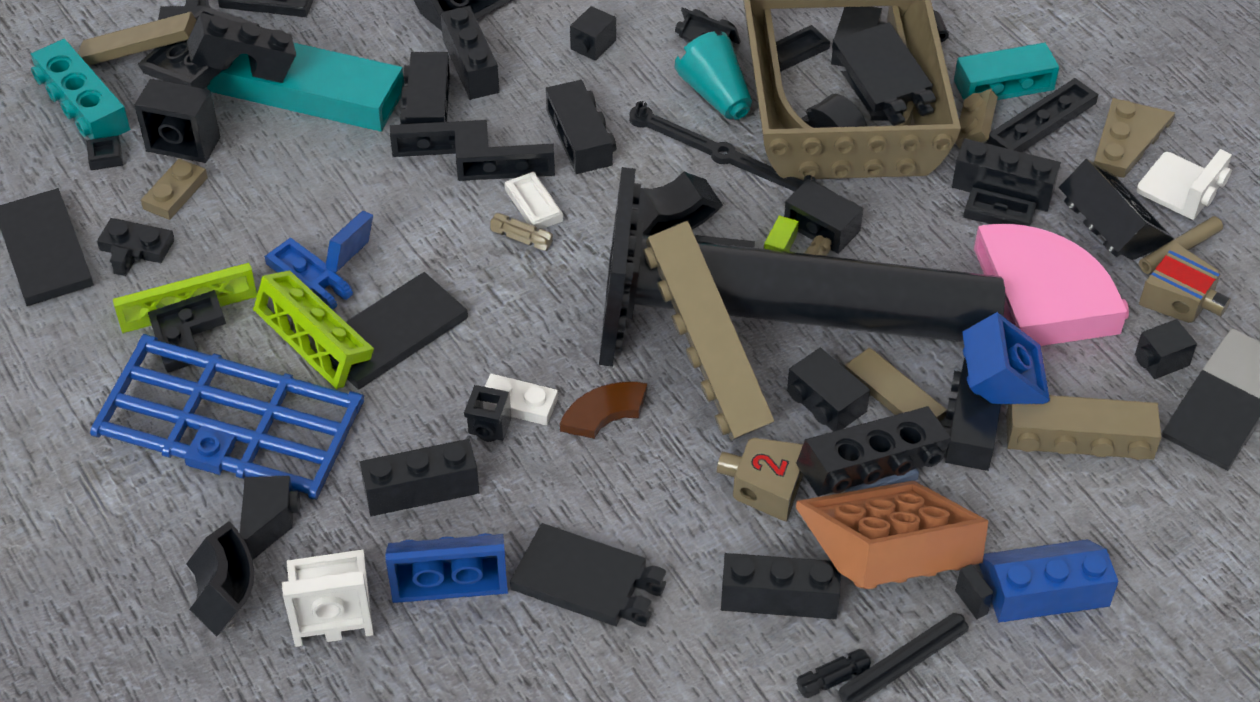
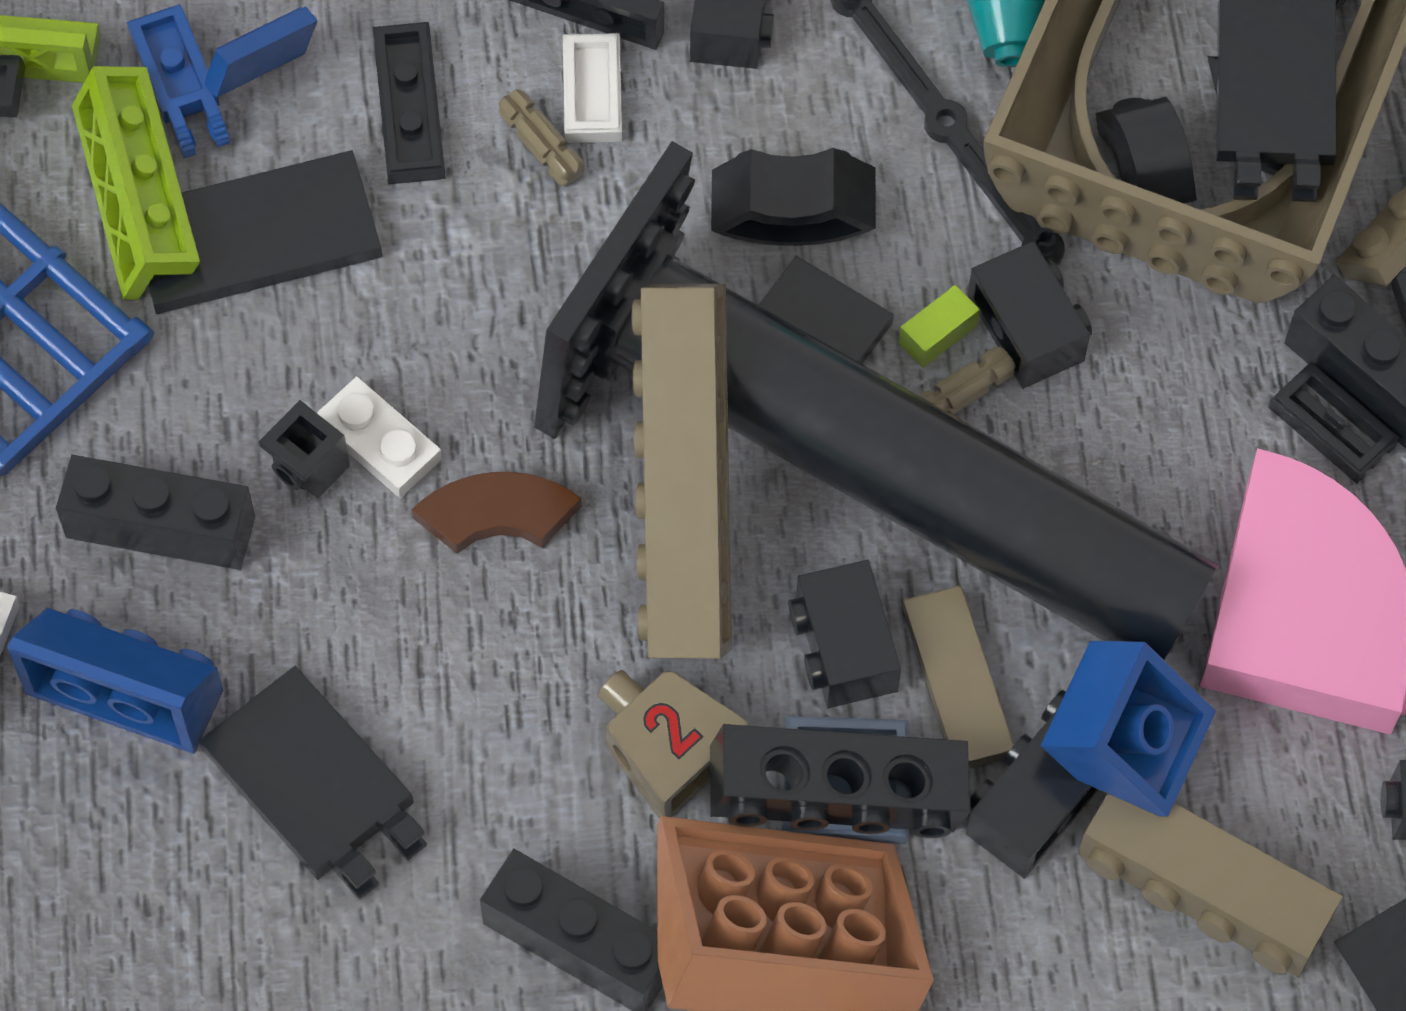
camera: 25 degrees right, 15 degrees up
none -> black tile [373,22,446,185]

